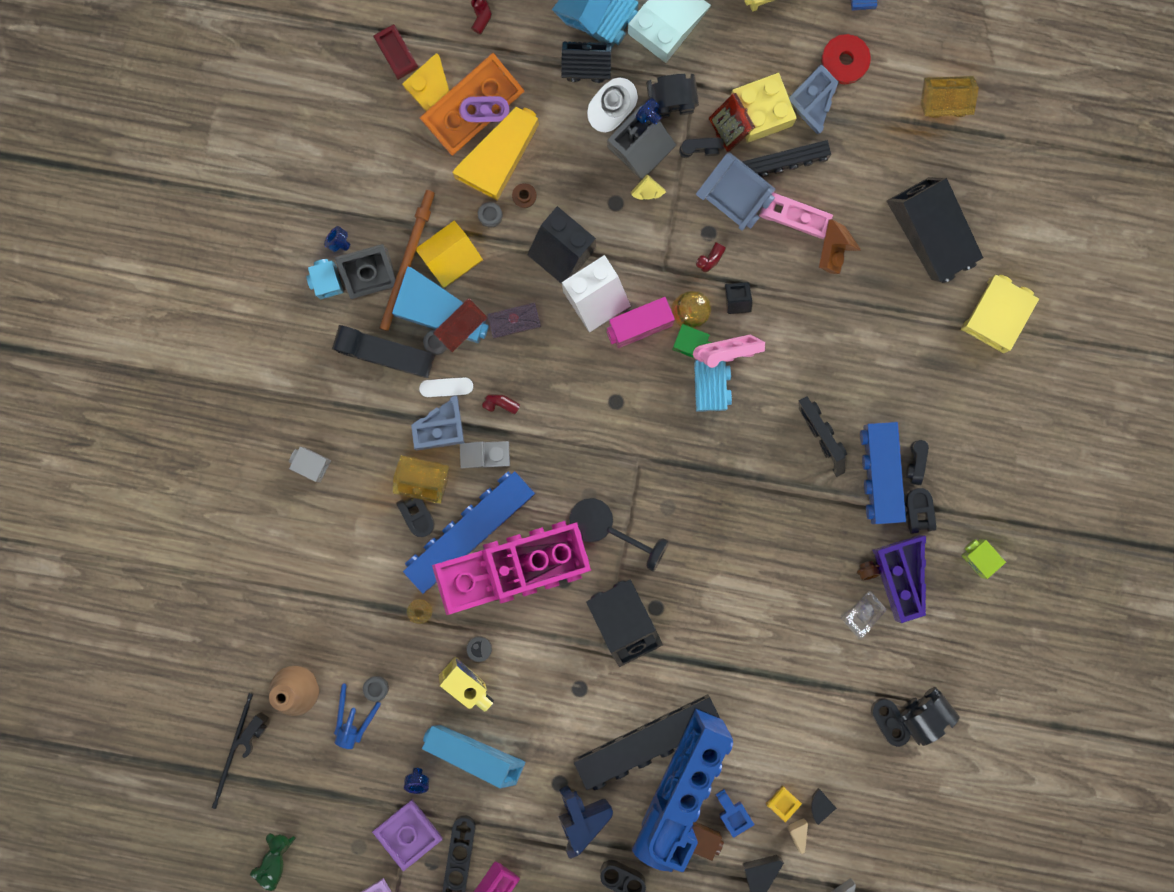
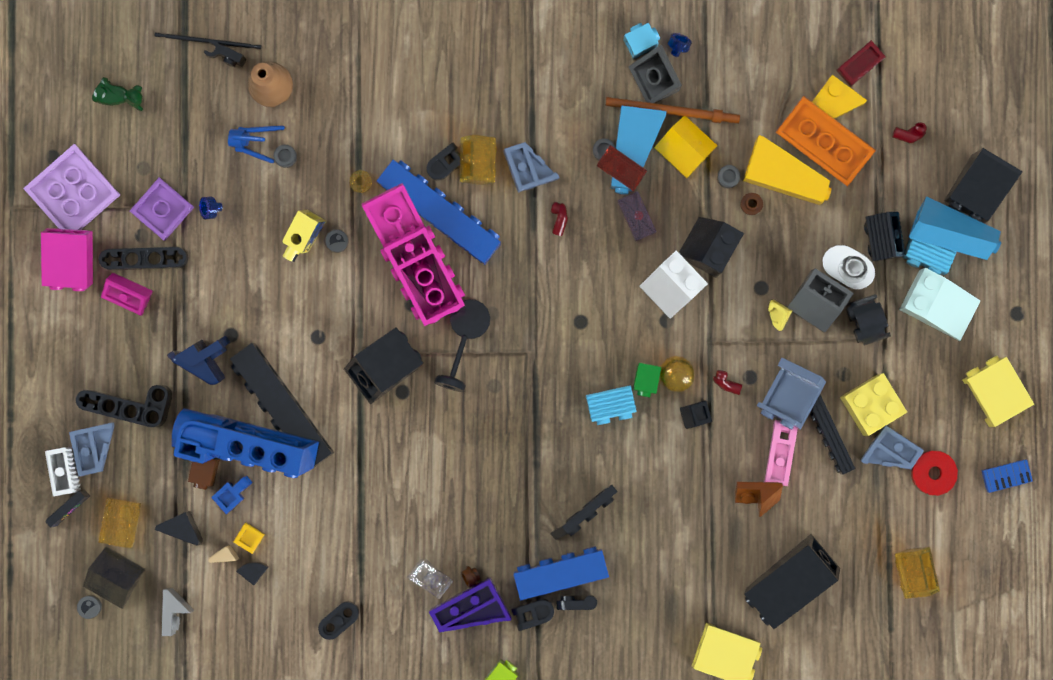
camera: 75 degrees right, 0 degrees up
light grey brick [289,447,331,482] -> none
black beam [332,325,435,379] -> none
white sticker [419,378,473,397] -> none
dark azure slope [422,725,526,788] -> none
medium lavender plate [459,96,509,122] -> none
light grey slope [460,441,510,468] -> none
dark pink brick [606,297,675,348] -> none
clear blue tile [635,98,661,125] -> none
black plate [679,138,724,158] -> none
bright pink plate [693,334,765,368] -> none
piece [709,93,756,152] -> none
black brick [898,687,960,746] -> none

